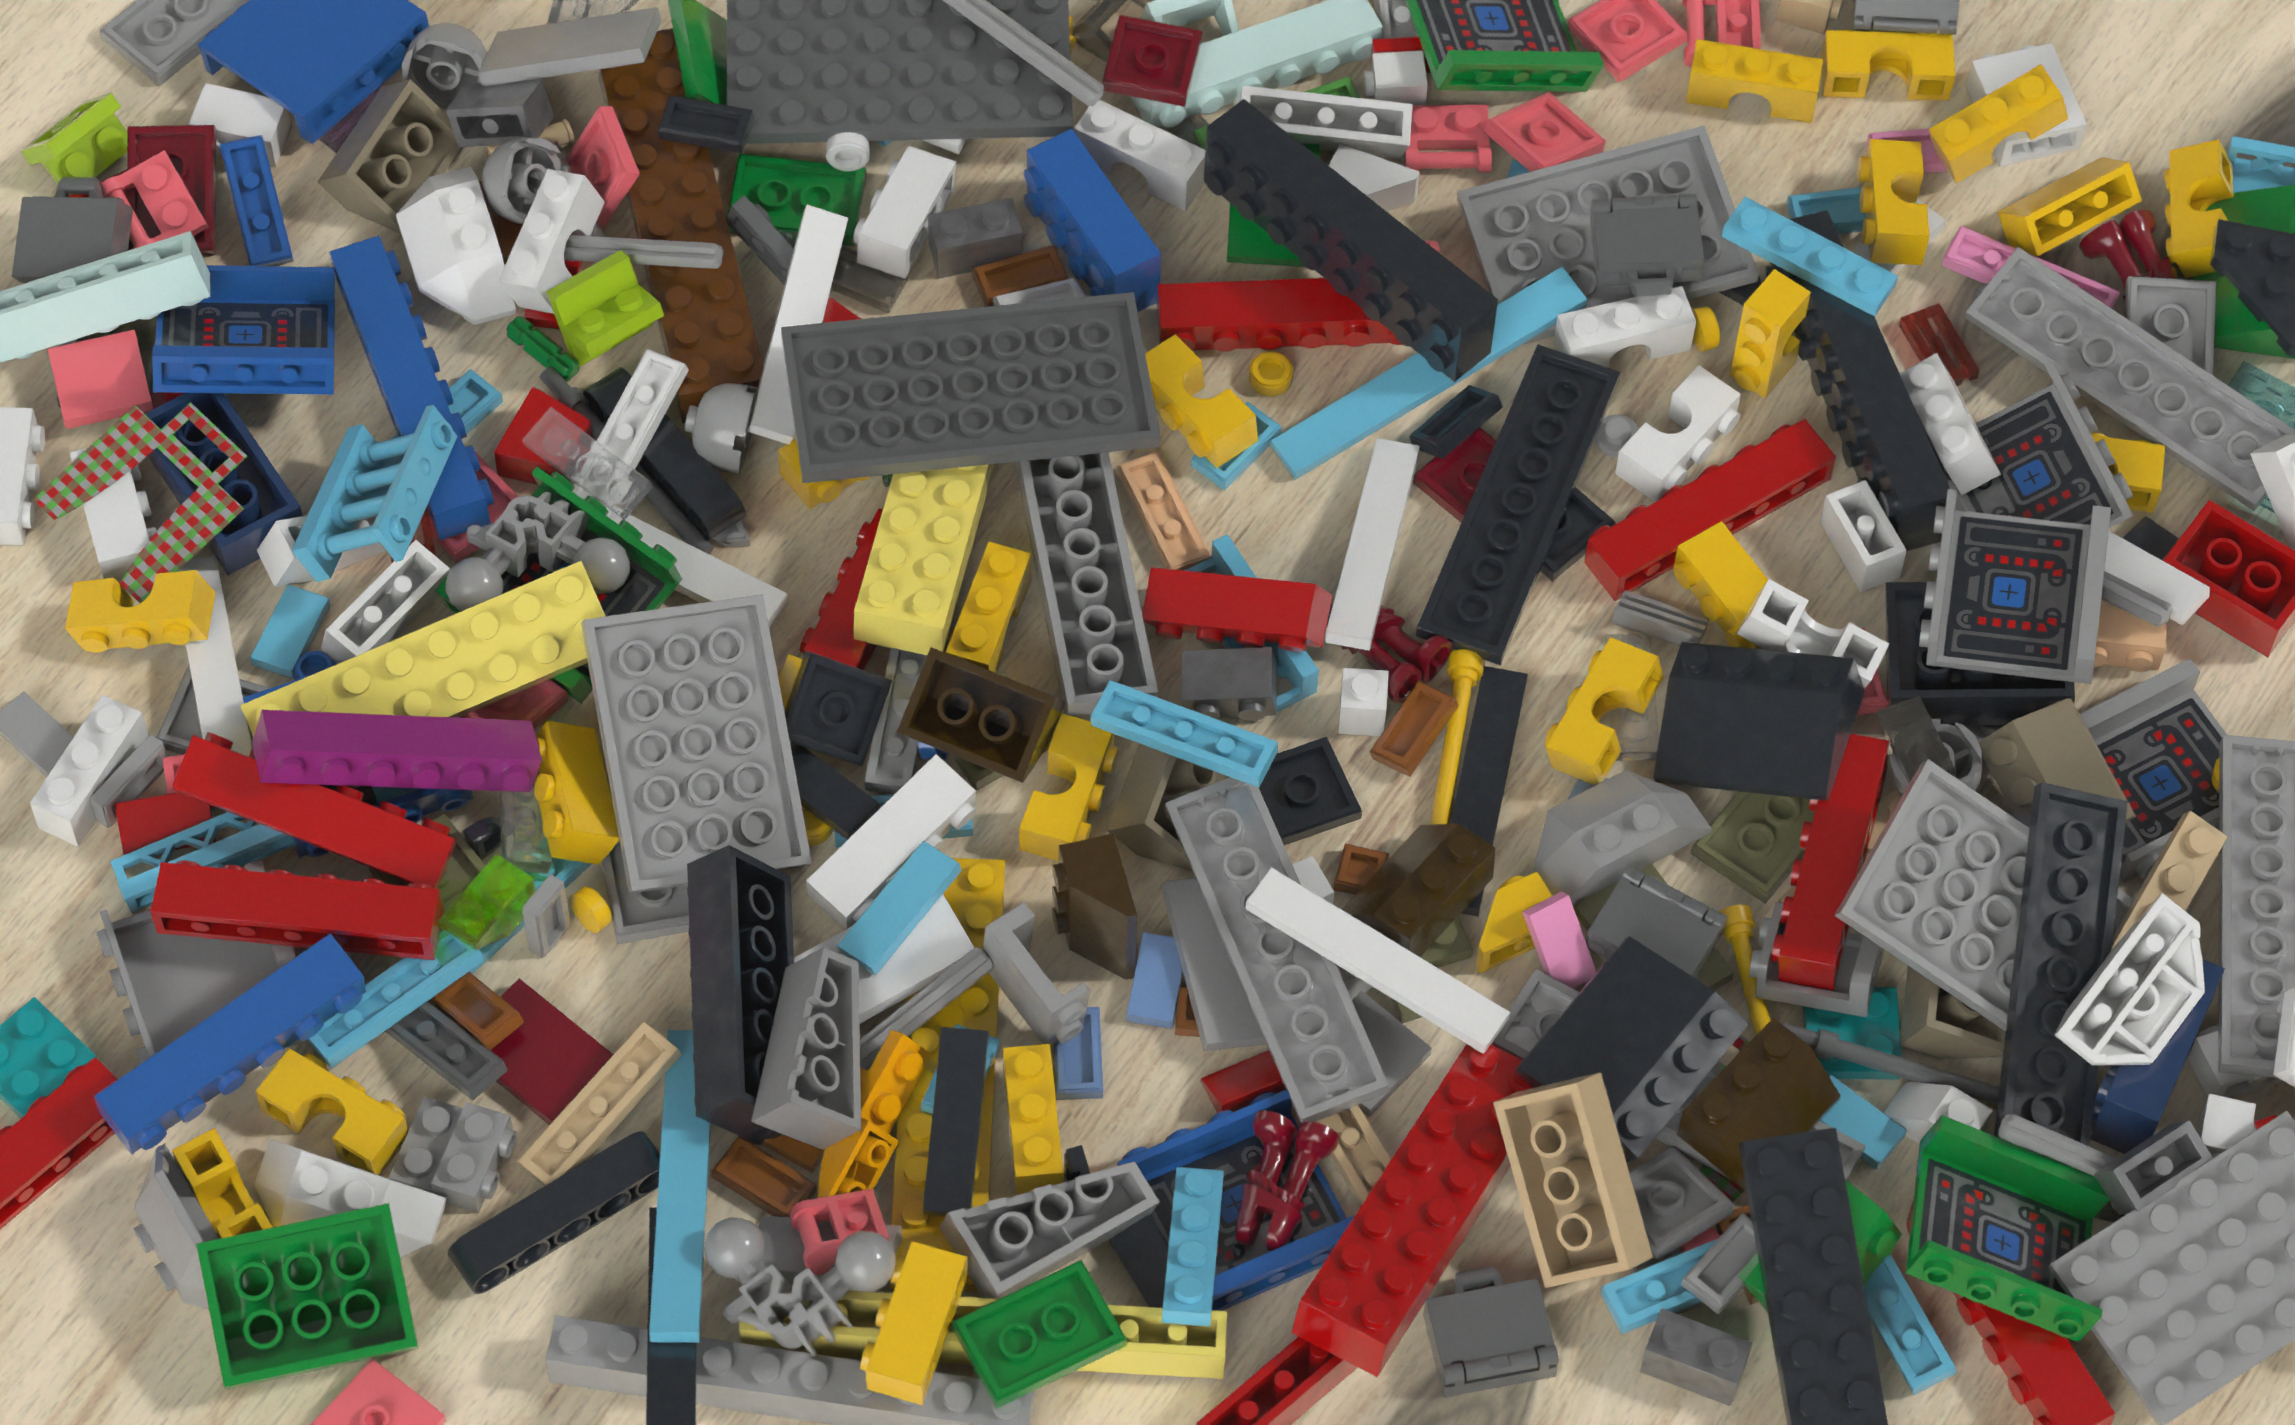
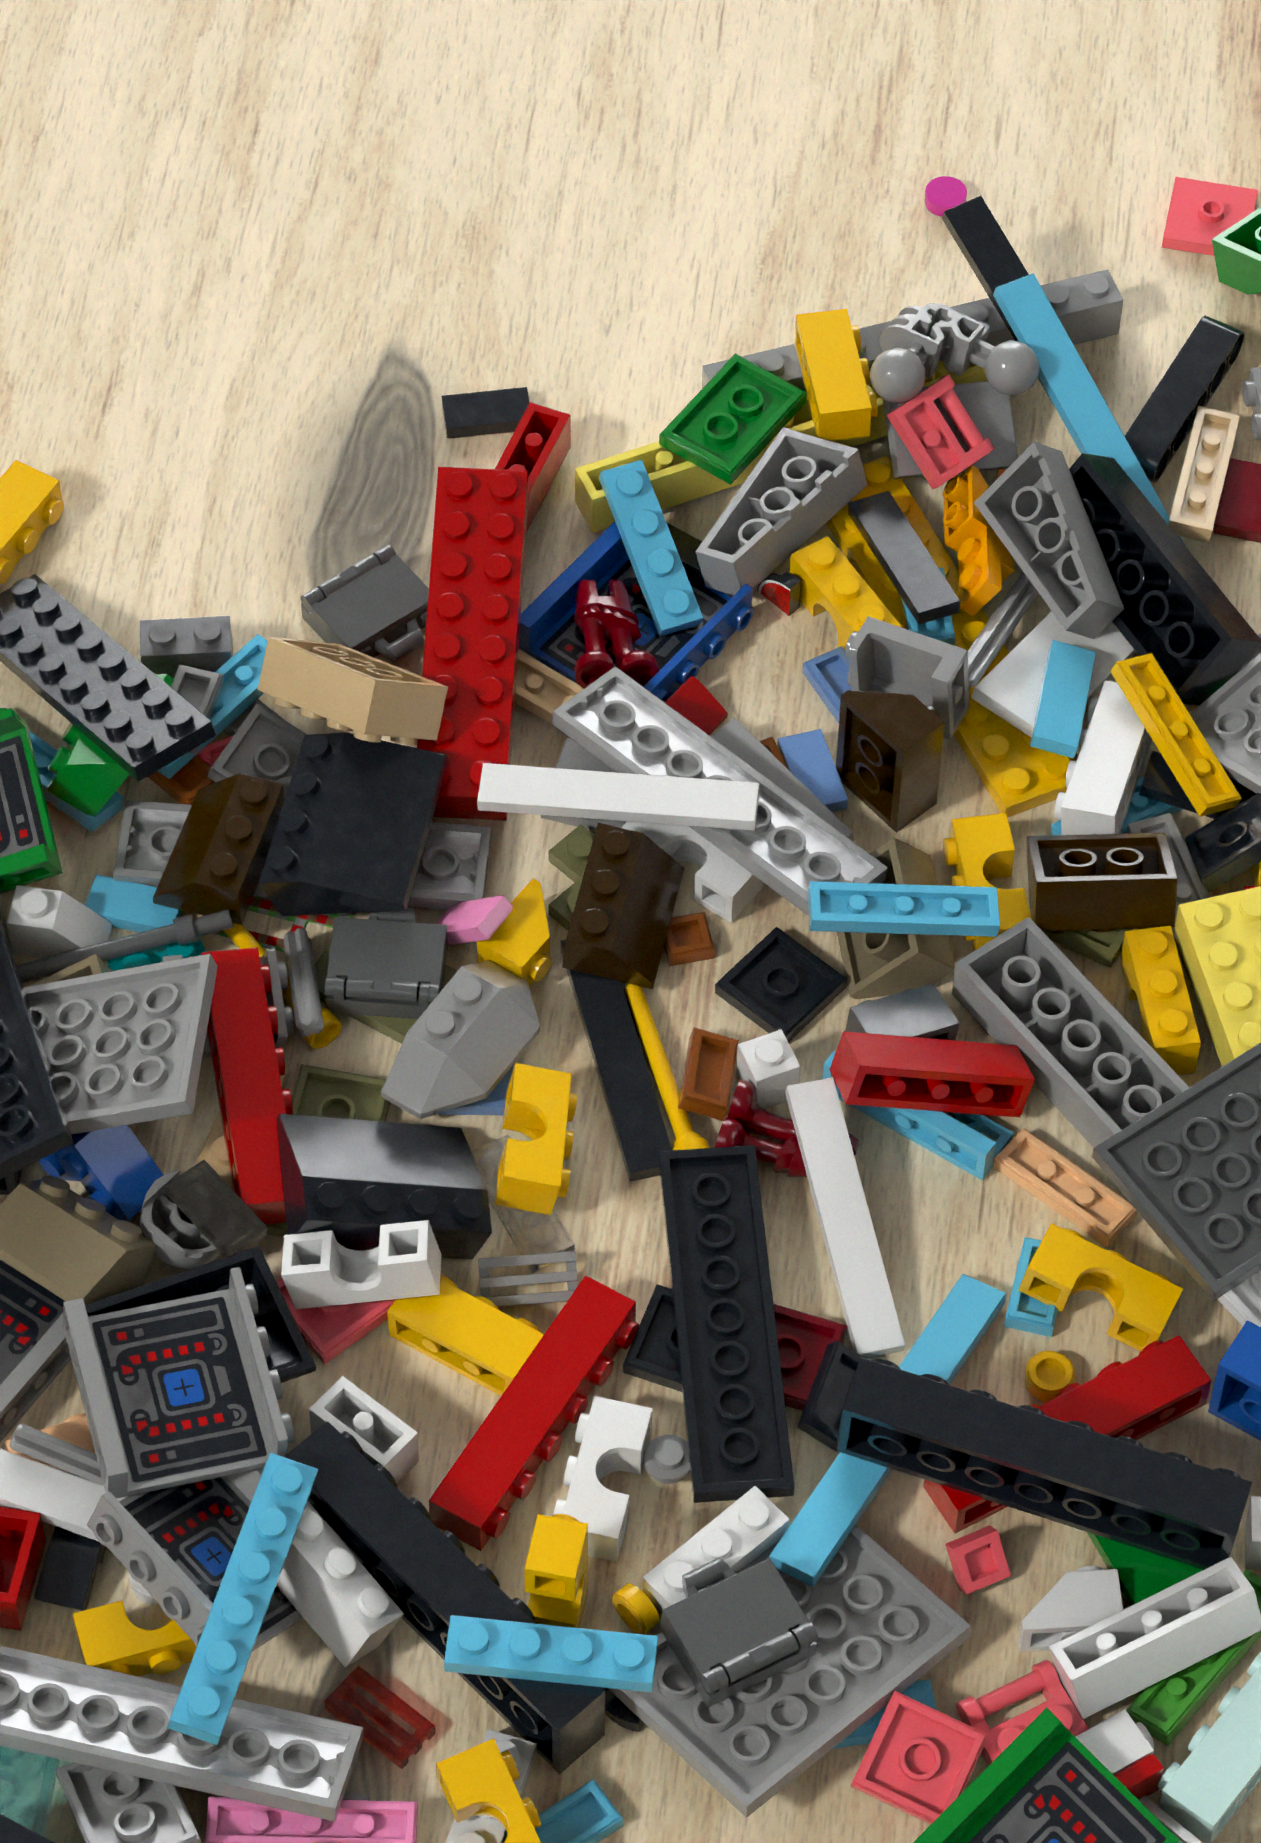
camera: 155 degrees right, 5 degrees down
none -> medium azure plate [168,1453,318,1745]
none -> light grey axle [283,928,324,1037]
none -> yellow tile [1110,653,1242,817]

